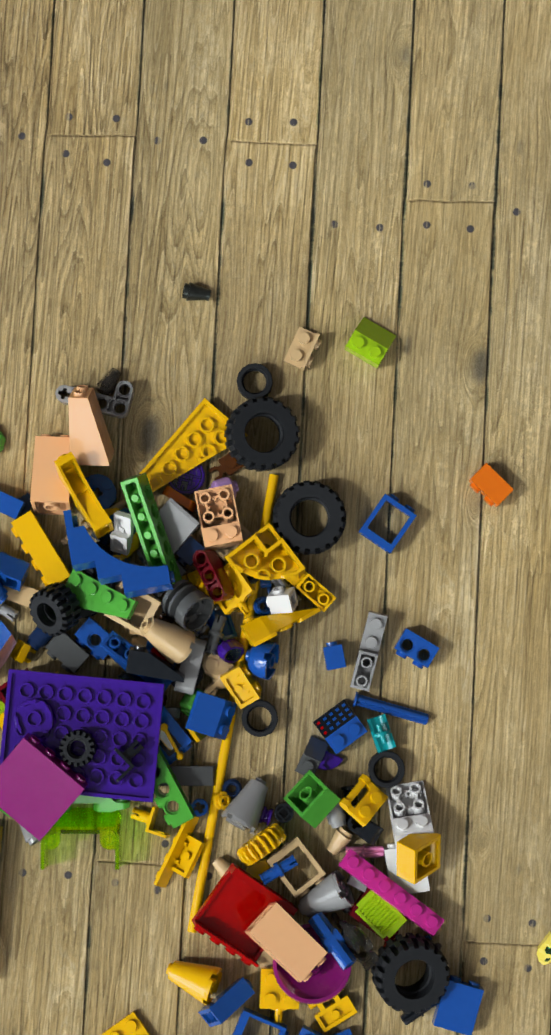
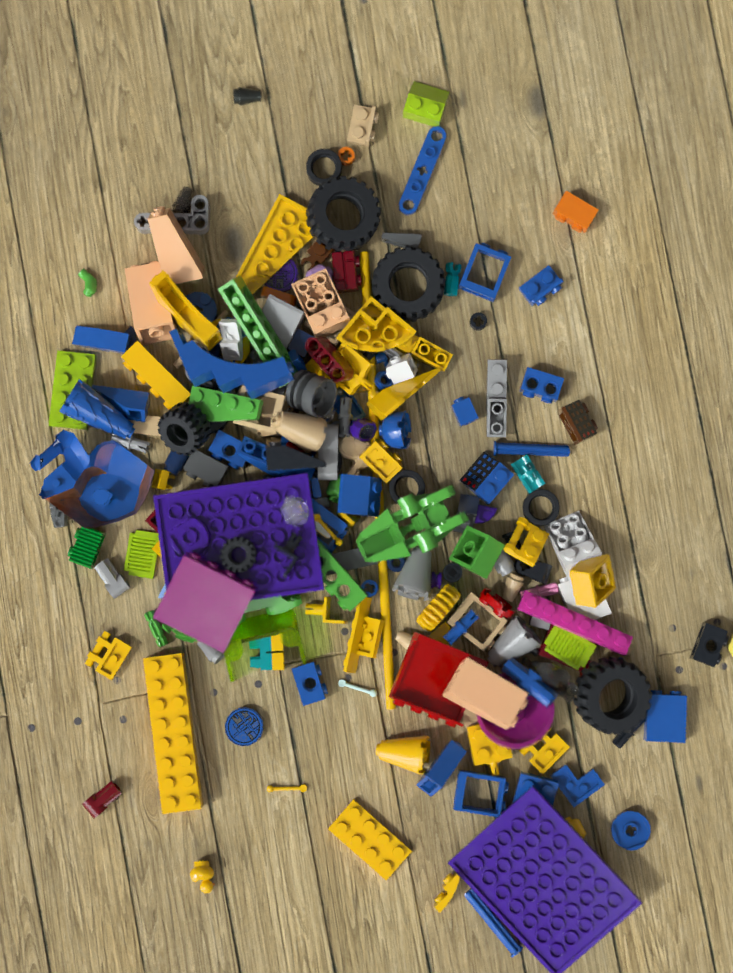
camera: 10 degrees left, 0 degrees up
yellow plate [212,791,231,810] -> none
none -> tile [225,707,263,746]
none -> hips [249,633,285,670]
none -> yellow hinge [267,784,307,793]
none -> clear head [280,496,309,526]
none -> blue tile [288,349,307,371]
none -> blue brick [292,661,328,706]
none -> blue tile [311,478,322,499]
none -> dark red brick [332,251,362,294]
none -> orange bush [338,147,355,166]
none -> light aqua hinge [338,679,377,697]
none -> bright green piece [356,485,469,562]
none -> dark grey slope [381,233,422,249]
none -> blue piece [399,126,446,216]
none -> teal bar [444,262,461,297]
none -> black bush [470,313,487,331]
none -> red plate [479,587,515,619]
none -> blue bracket [518,265,564,307]
none -> slope [557,400,598,446]
none -> black brick [690,622,729,667]

